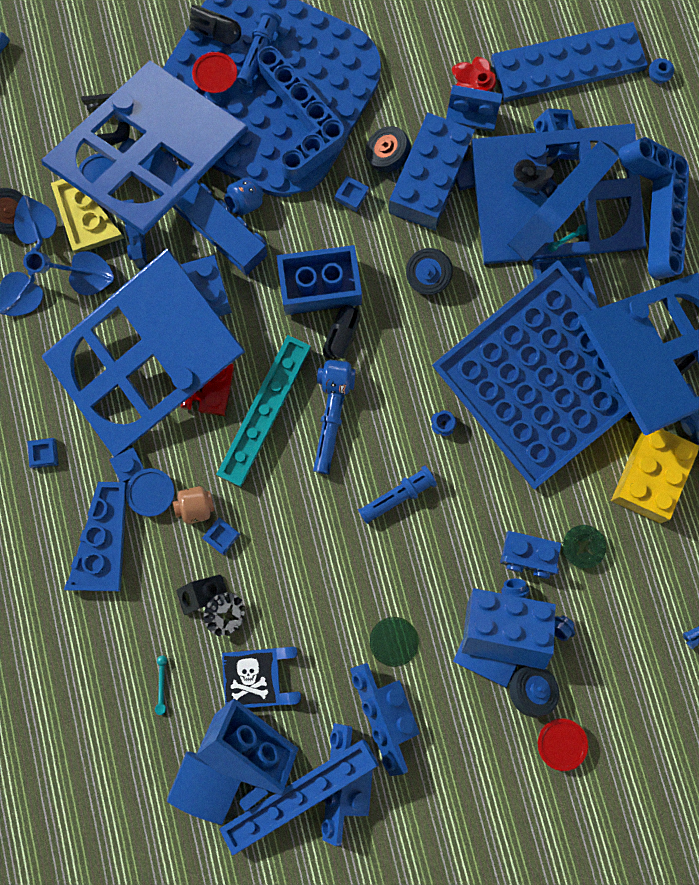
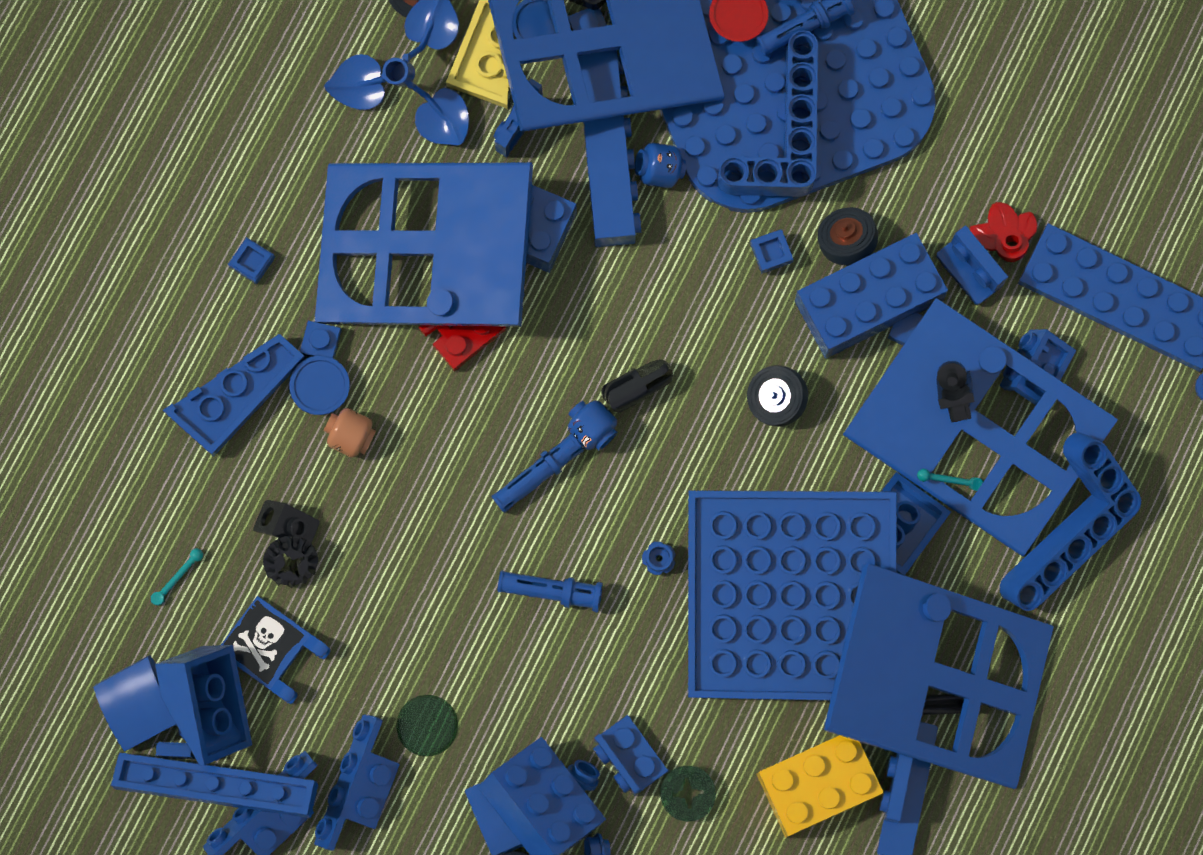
camera: 40 degrees right, 0 degrees up
blue tile [202,517,241,555] -> none
teal plate [216,335,311,487] -> none
blue brick [276,245,362,315] -> none
blue beam [507,140,619,262] -> none

